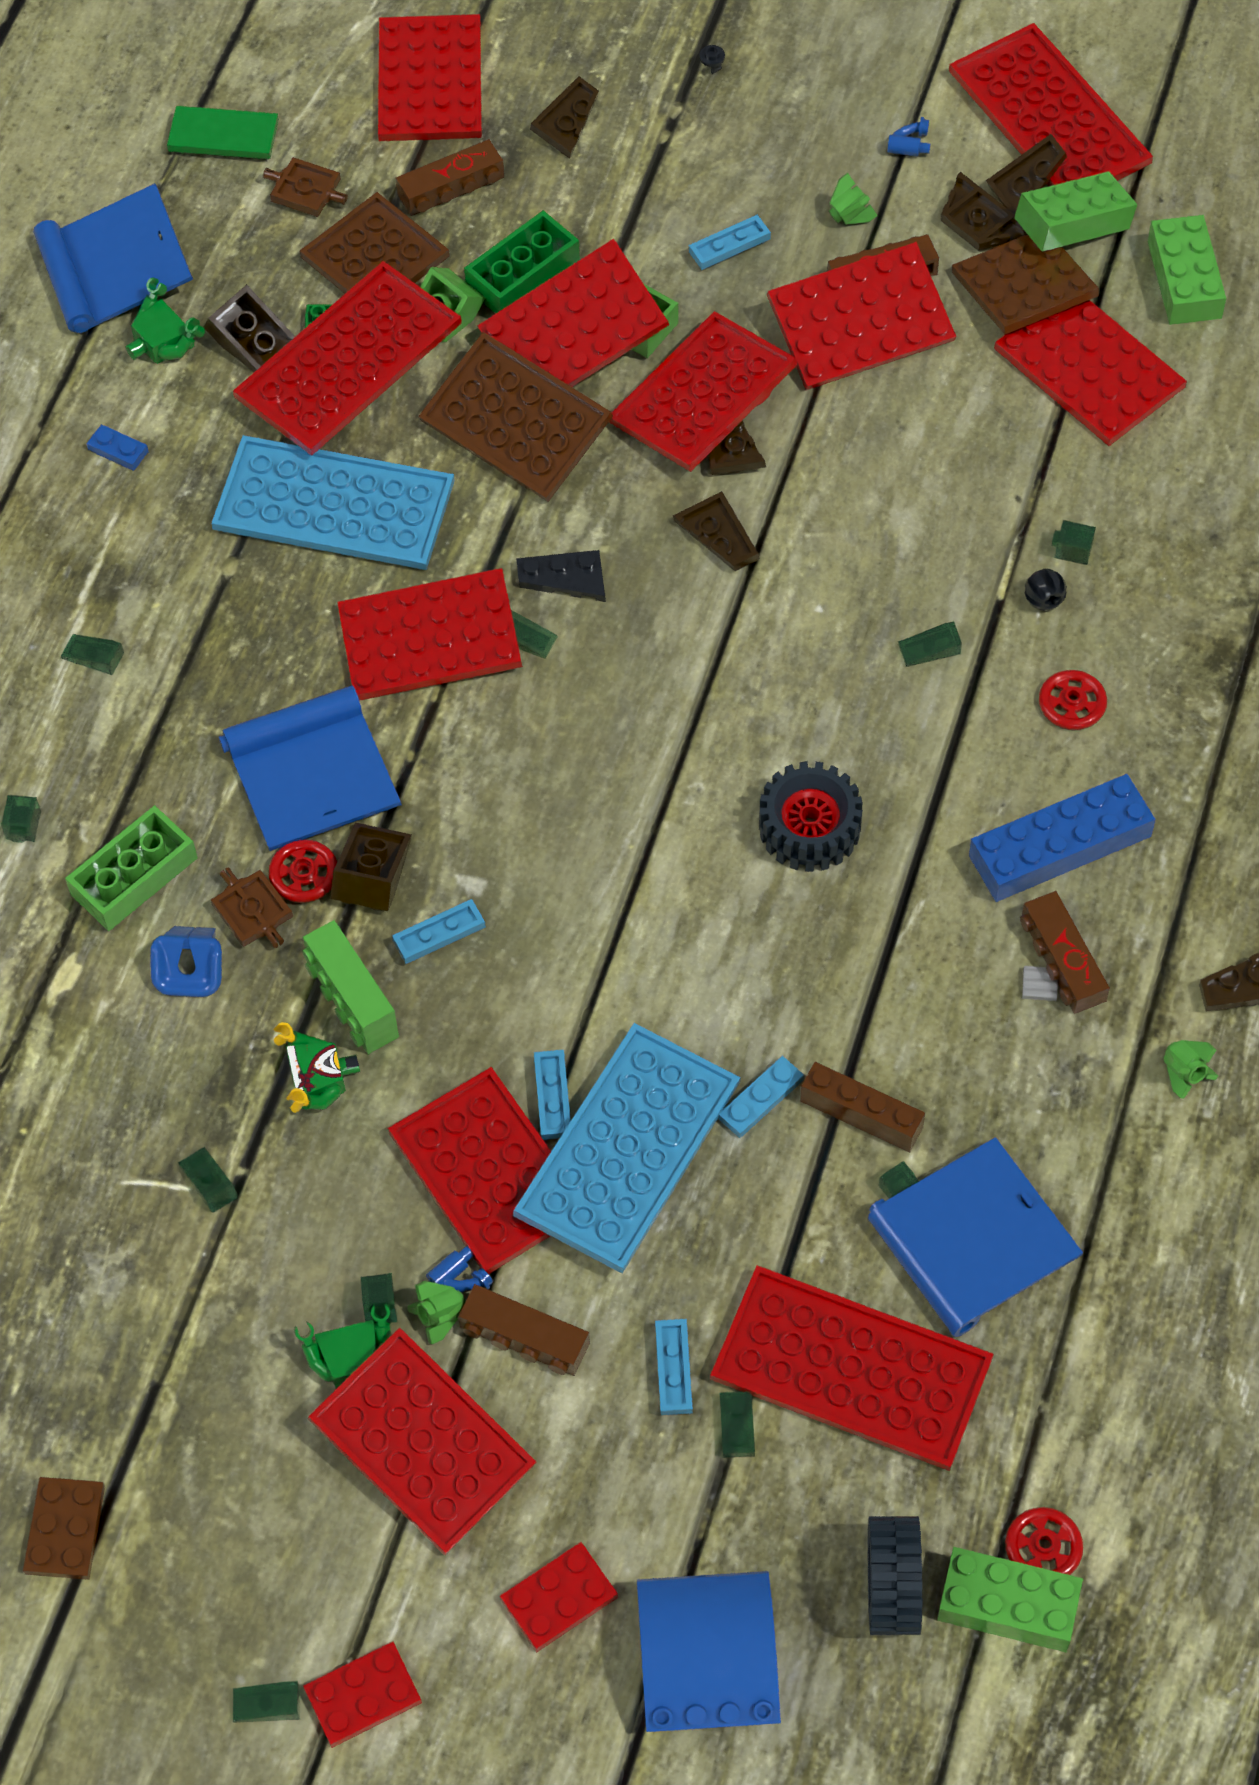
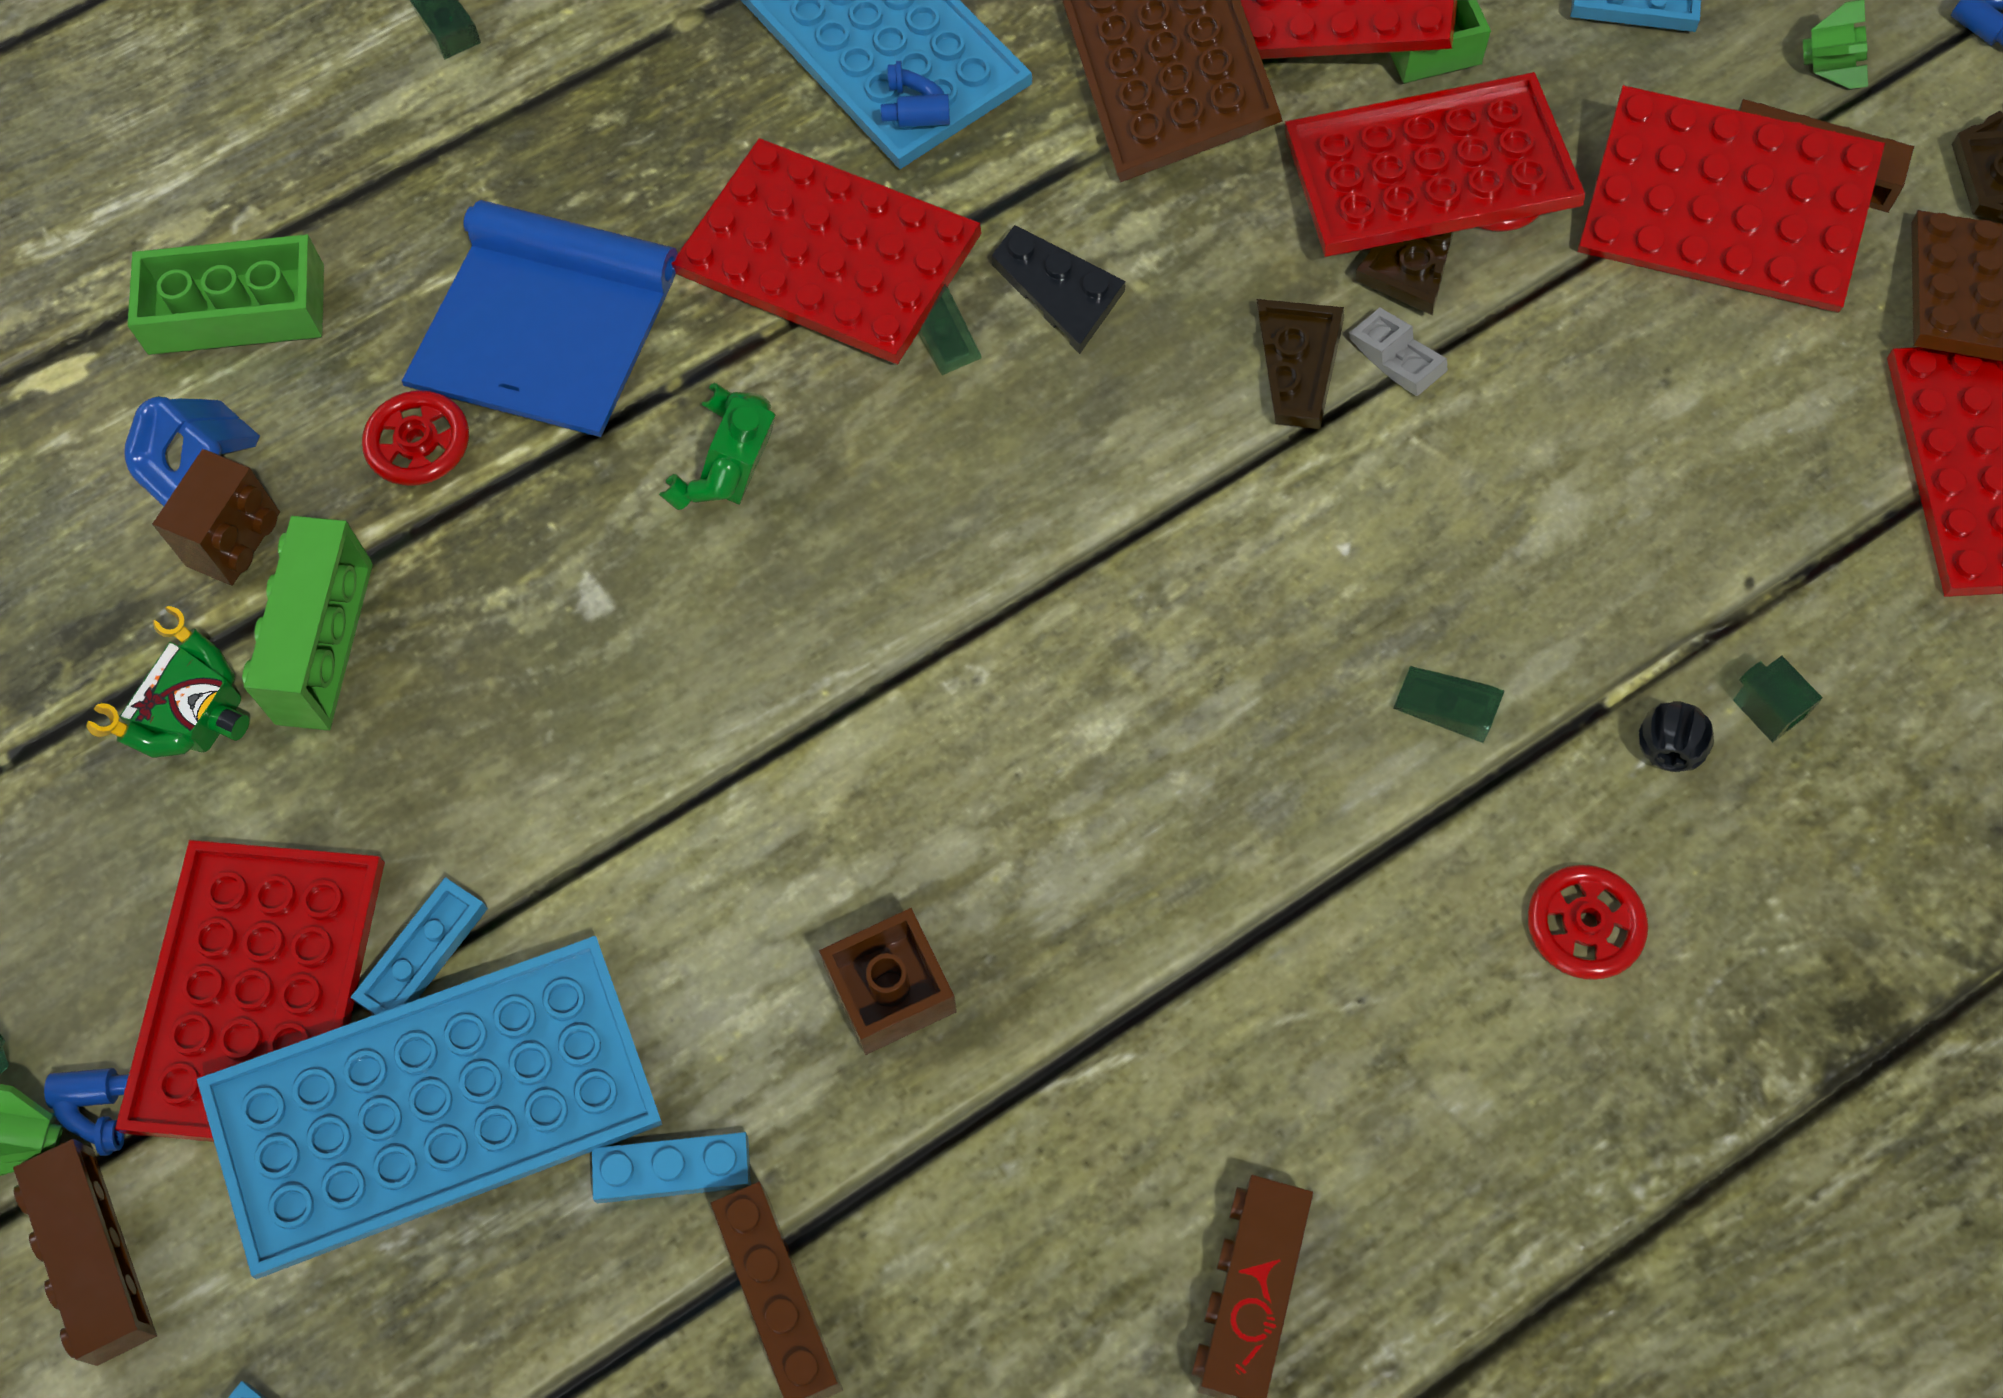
camera: 40 degrees right, 5 degrees up
clear green brick [1,795,41,843] -> none
reddish brown plate [211,867,293,948] -> none
dark brown slope [331,822,412,911] -> none
dark azure plate [392,899,486,964] -> none
black wheel [759,761,863,872] -> none
blue brick [969,774,1156,902] -> none
light grey piece [1022,966,1057,1001] -> none
none -> reddish brown brick [152,449,280,586]
none -> green torso [659,383,776,510]
none -> reddish brown brick [819,908,957,1055]
none -> blue plant [881,61,950,127]
none -> light grey slope [1349,308,1448,396]

